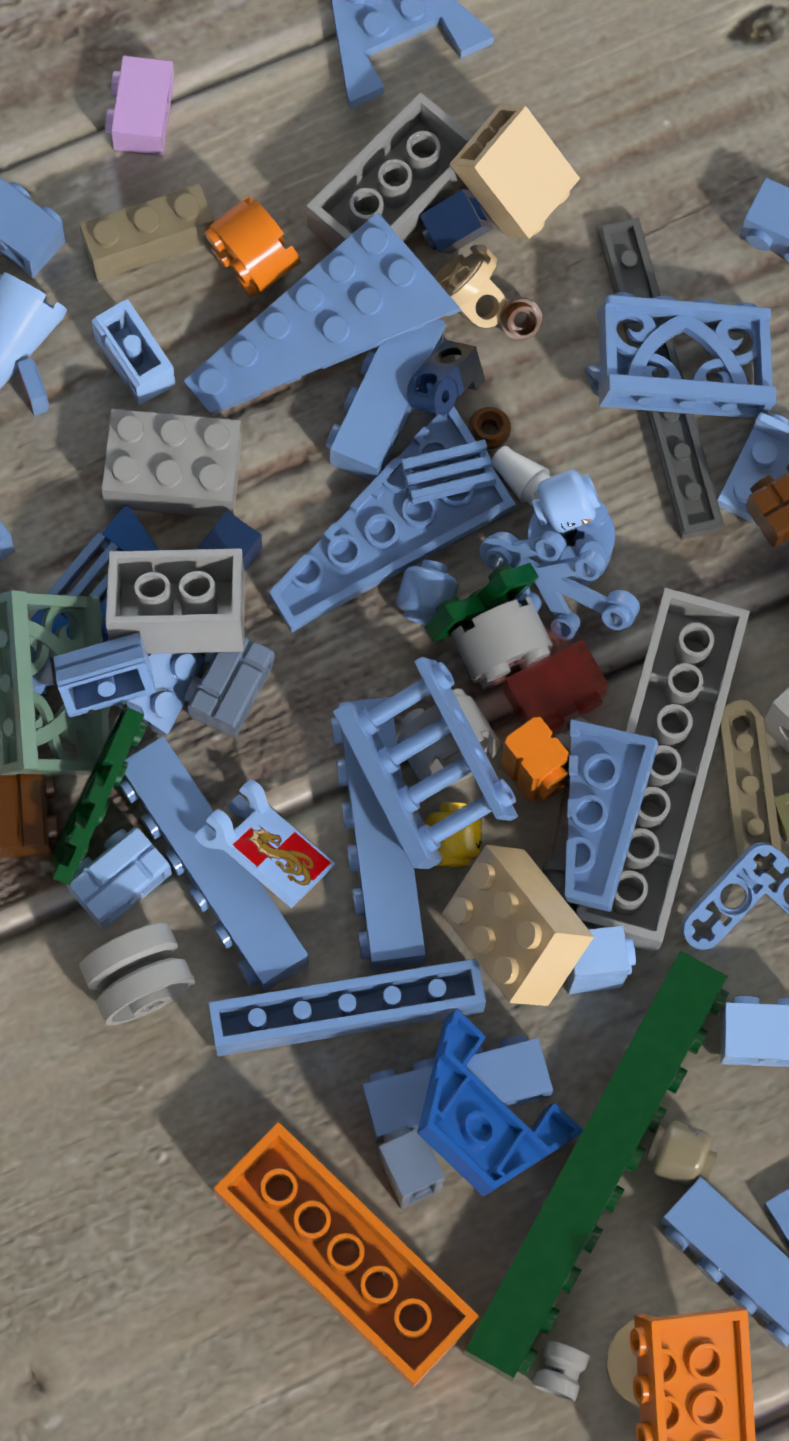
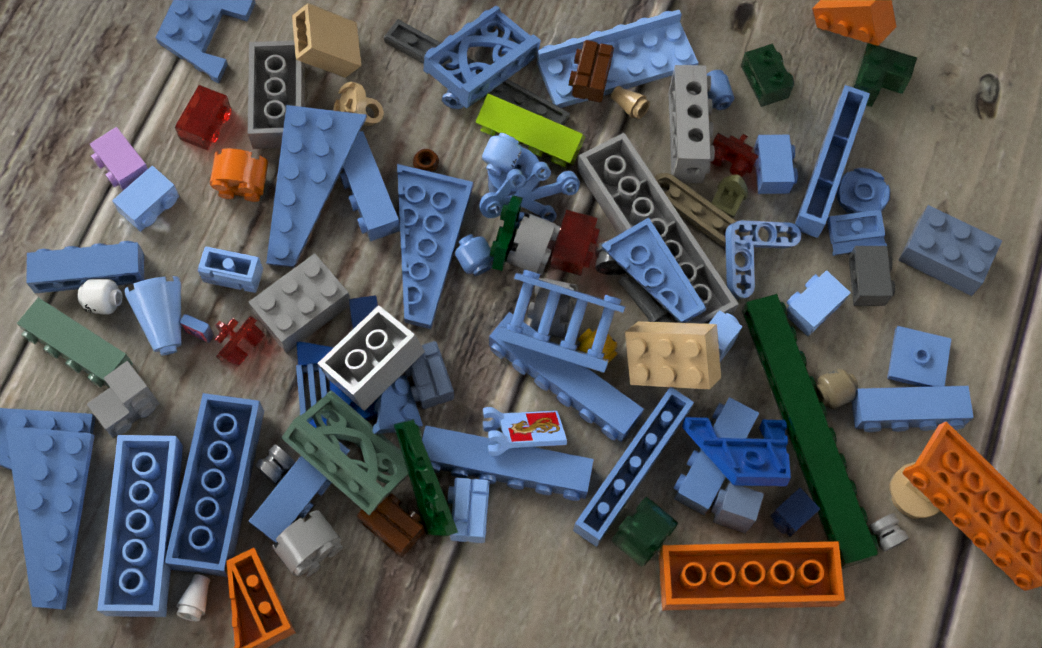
camera: 45 degrees left, 5 degrees down
medium blue brick [54,632,156,718] -> none
dark tan brick [79,184,214,281] -> none
light grey wheel [79,923,195,1025] -> none
medium blue tile [401,439,496,505] -> none
dark blue leg [407,340,486,415] -> none
dark blue brick [420,189,494,254] -> none
white cone [491,446,551,506] -> none
reddish brown plate [500,298,542,340] -> none
orange brick [500,717,569,802] -> none
none -> light blue brick [112,166,180,232]
none -> clear red brick [175,85,232,151]
none -> clear red hips [214,315,265,367]
none -> lime brick [476,94,586,167]
none -> clear green brick [611,496,679,568]
none -> dark blue brick [770,488,820,537]

